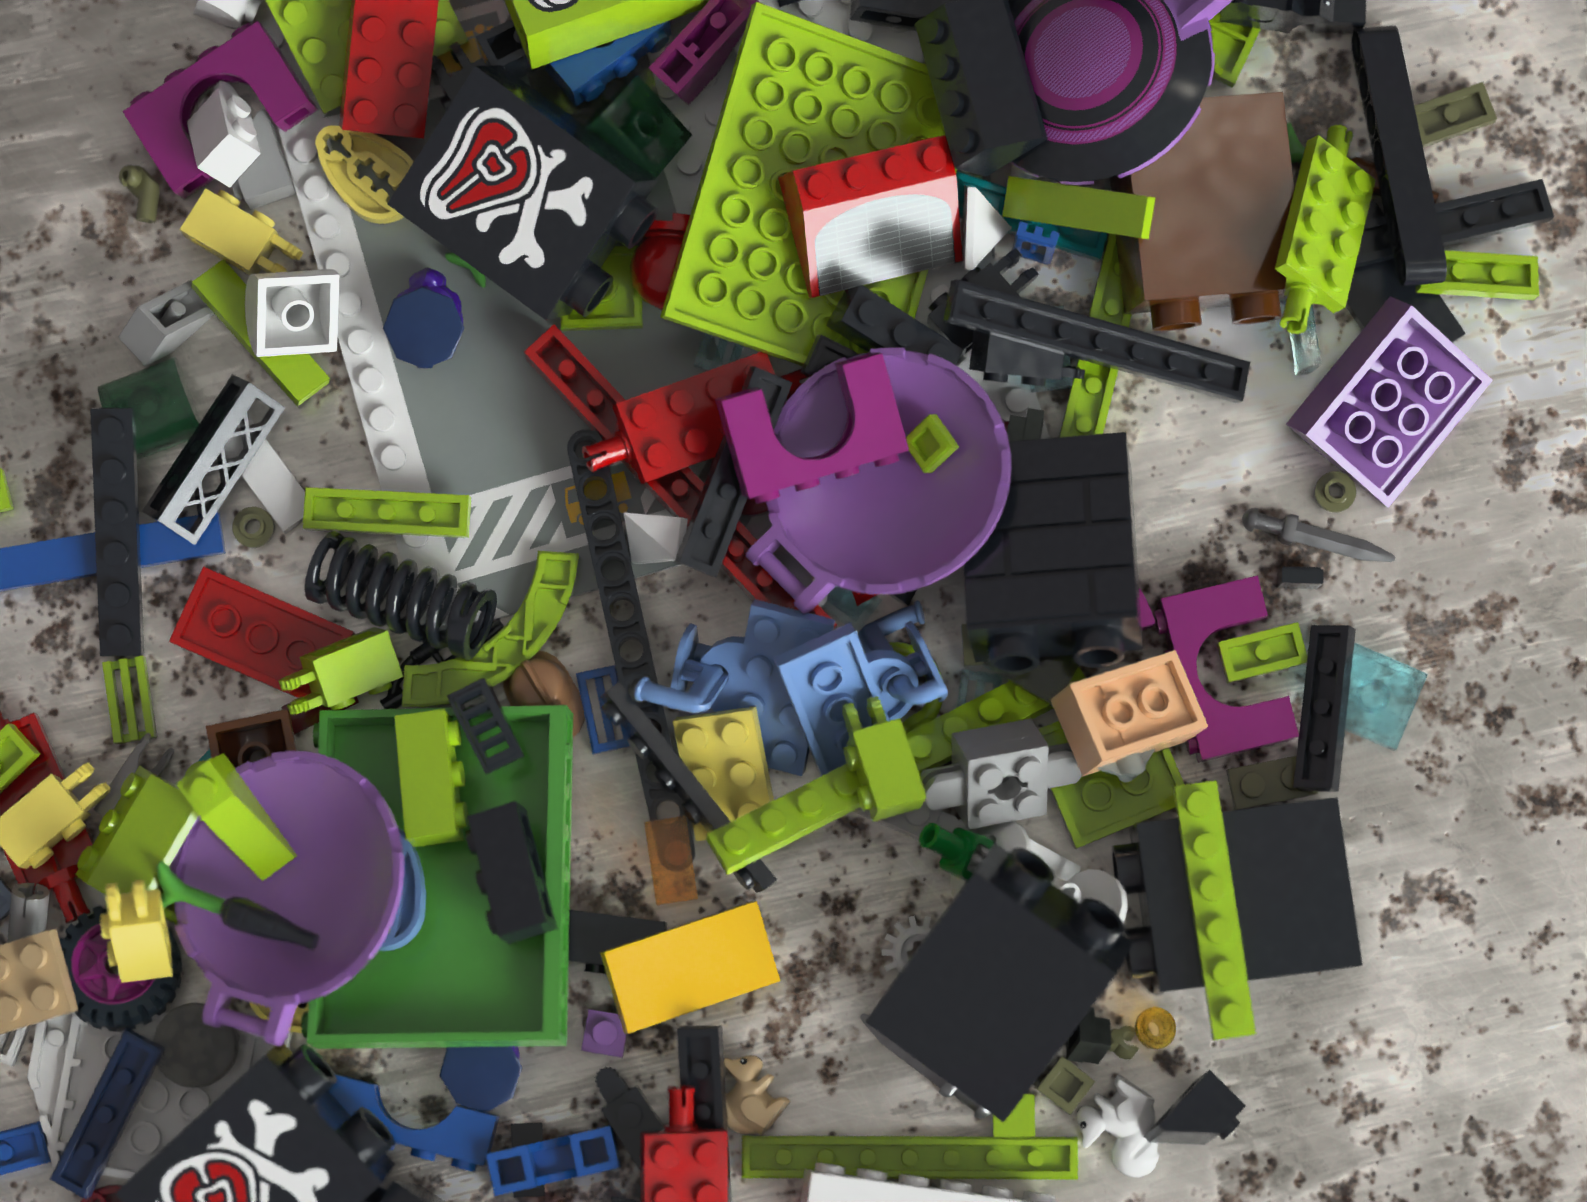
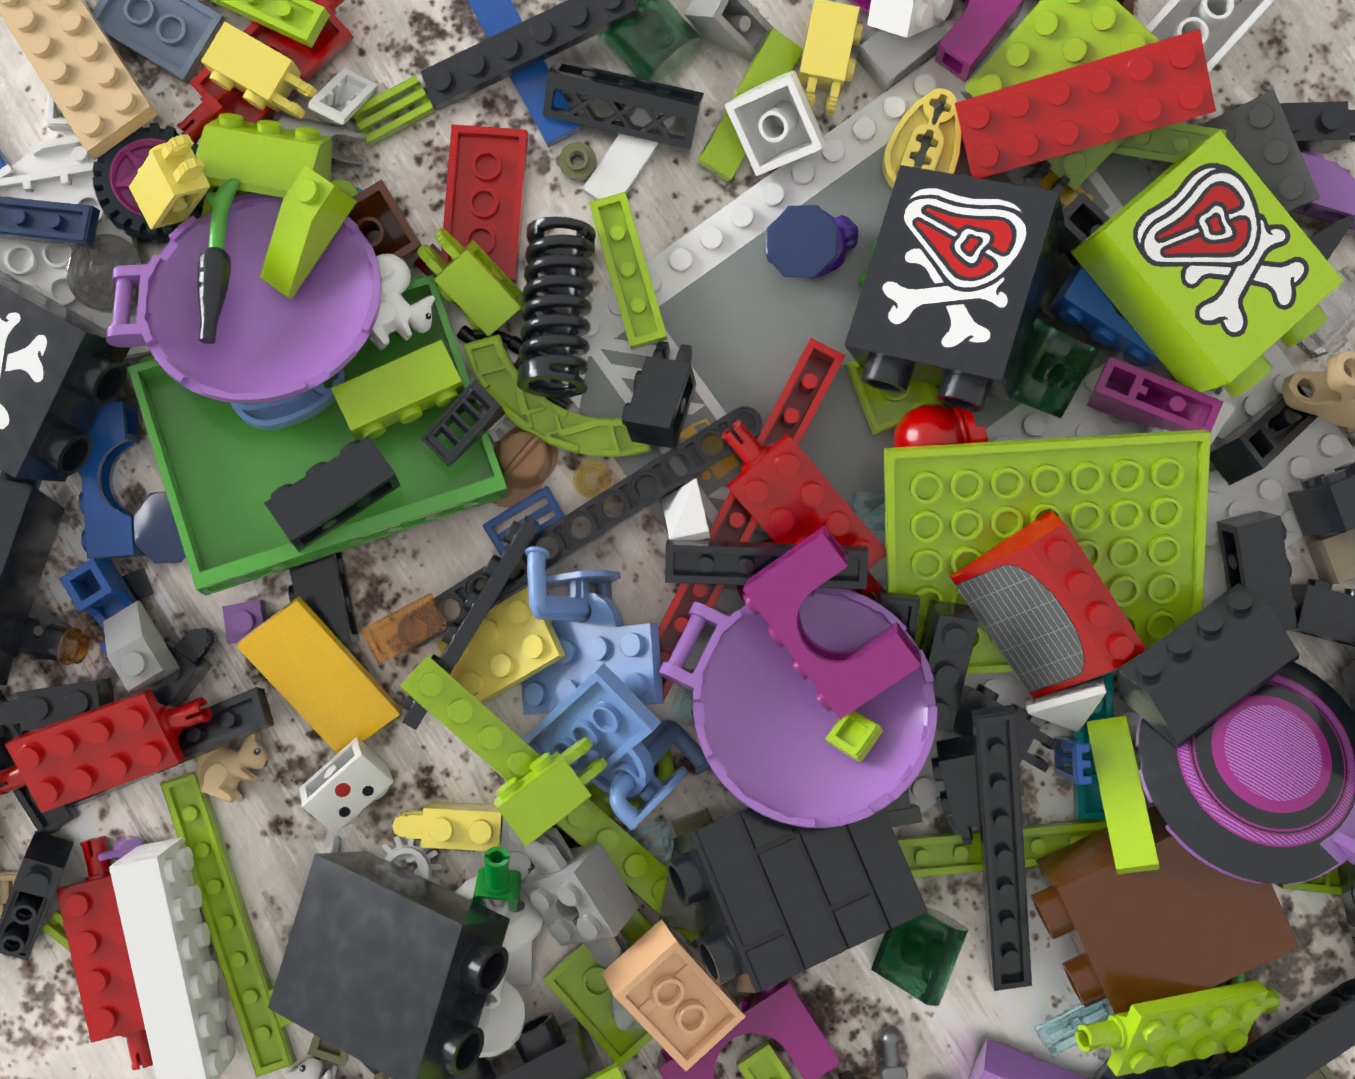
camera: 70 degrees right, 5 degrees up
light grey piece [7,883,50,943] -> none
none -> light grey slope [103,601,180,691]
none -> white brick [299,737,393,834]
none -> white slope [308,68,378,125]
none -> white animal [369,254,435,351]
none -> light yellow hinge [391,801,503,851]
none -> clear yellow plate [573,460,612,498]
none -> black hinge [622,341,697,449]
none -> clear green brick [870,906,969,1006]

